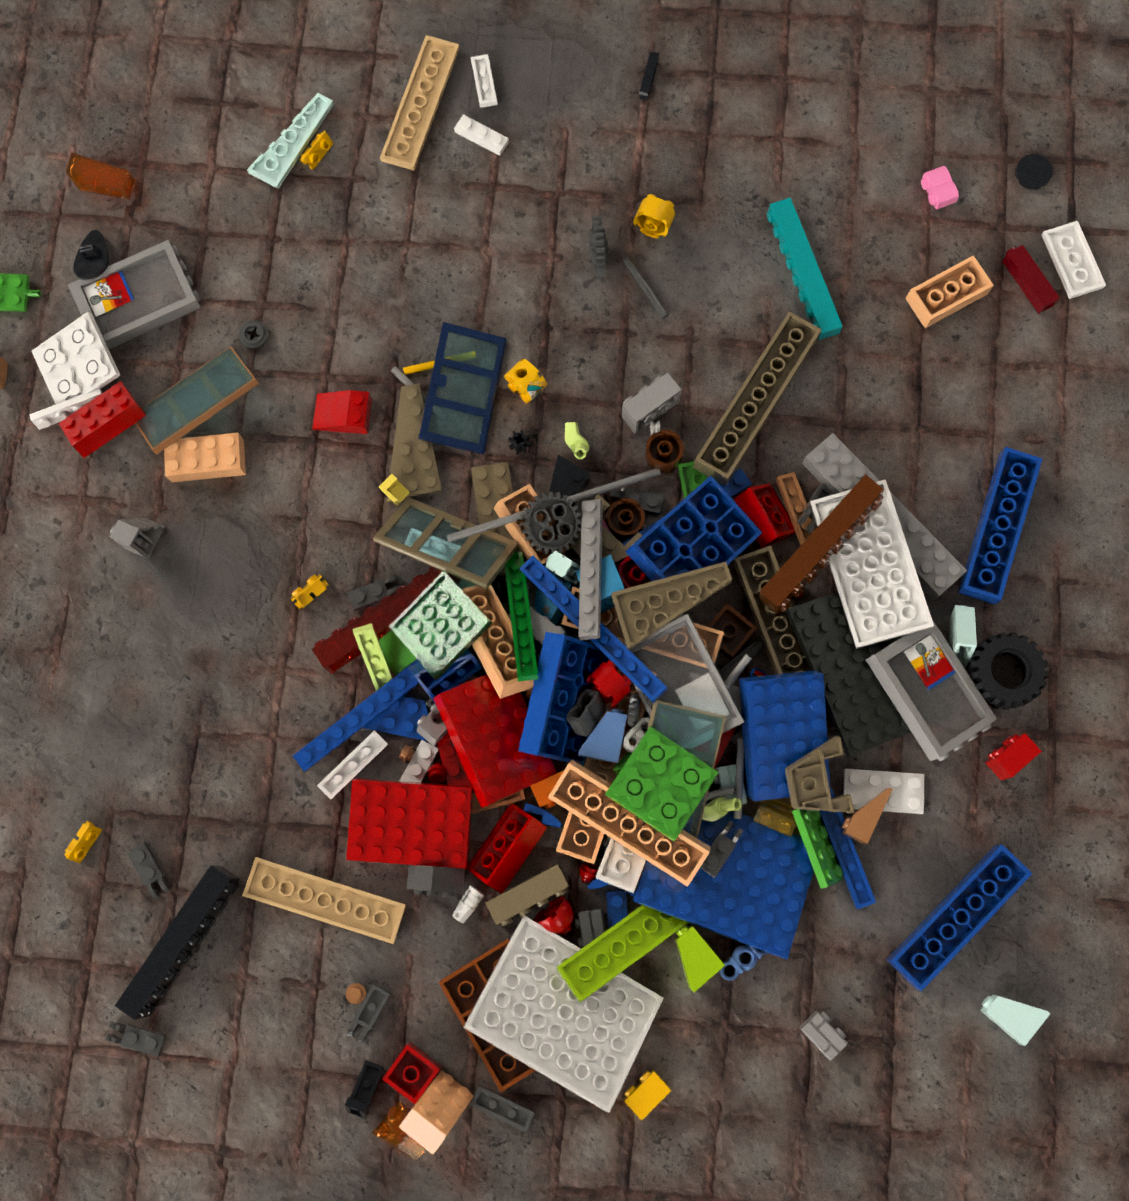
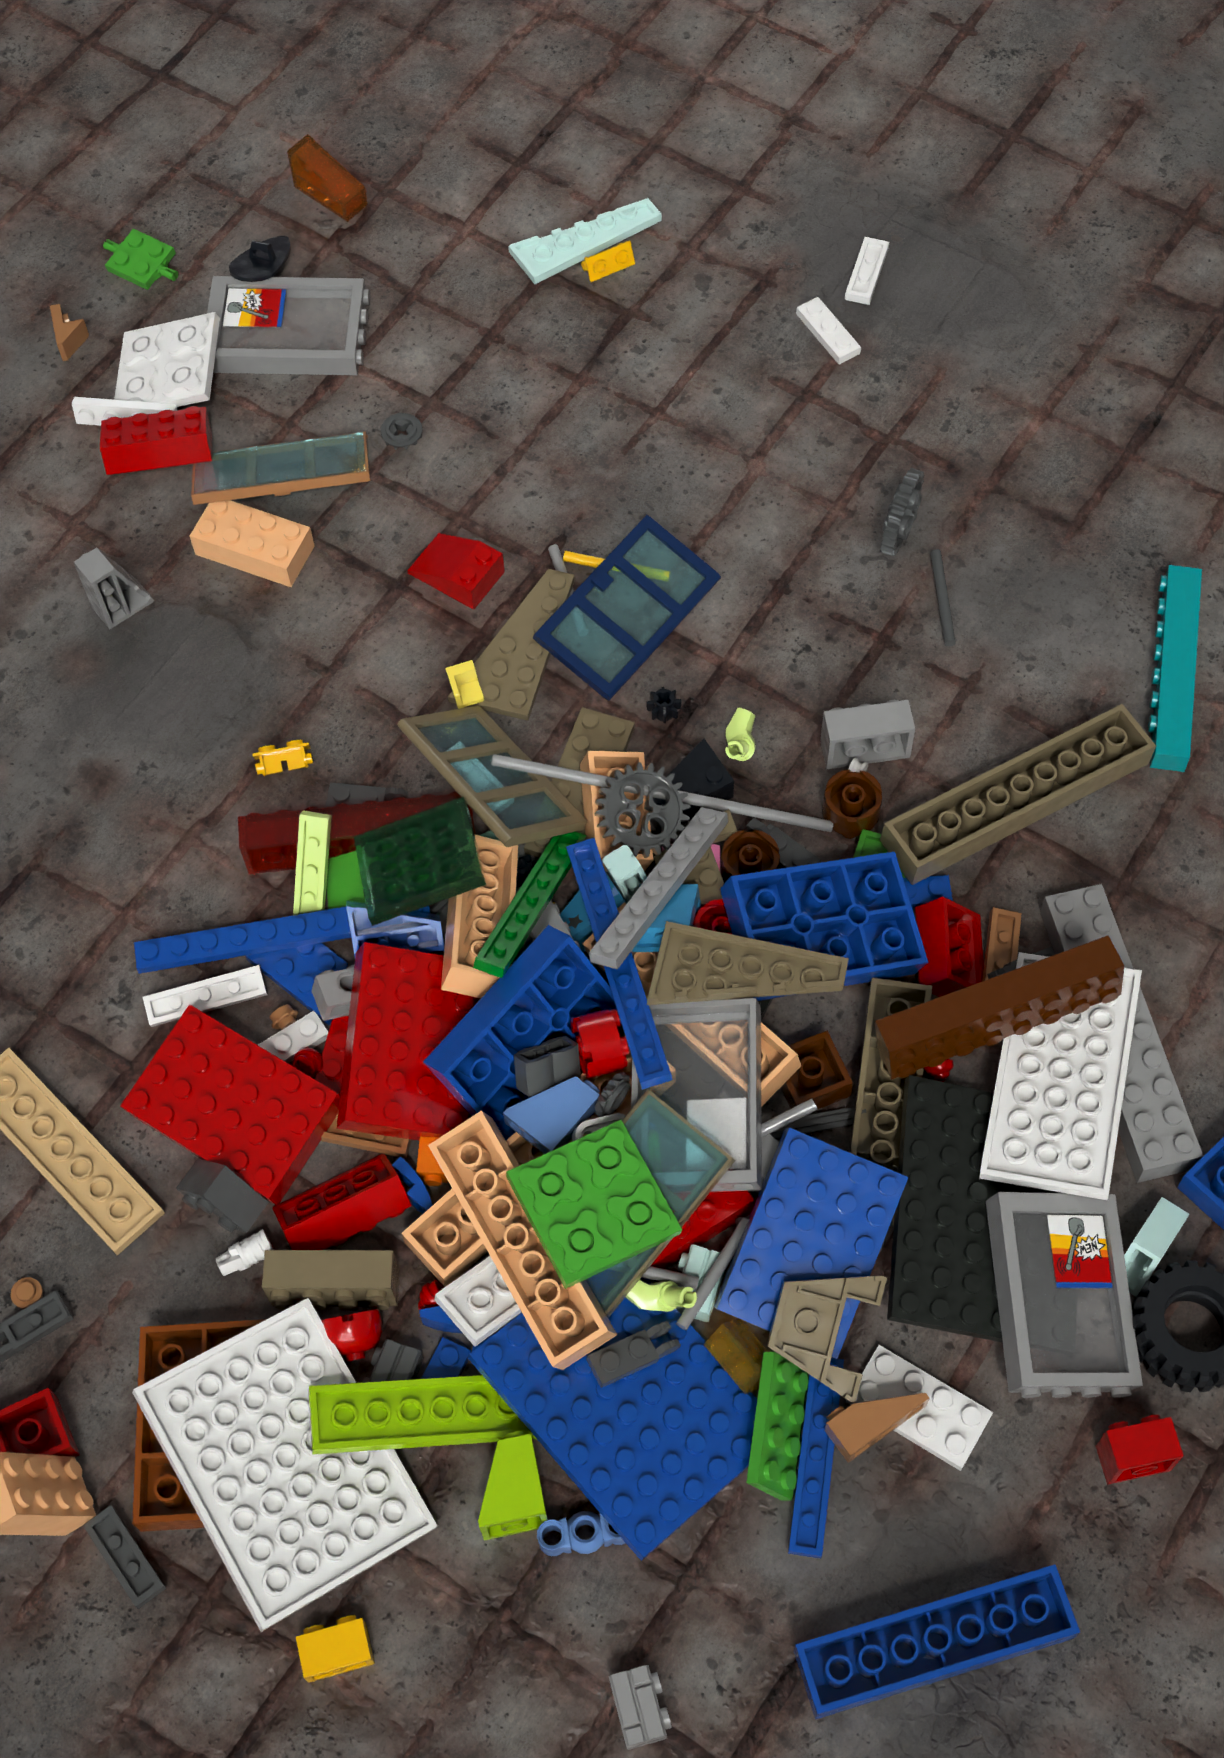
camera: 25 degrees right, 15 degrees down
tan plate [380,35,460,171] -> none
yellow brick [504,359,547,404] -> none
yellow brick [634,194,675,238] -> none
black beam [639,51,660,101] -> none

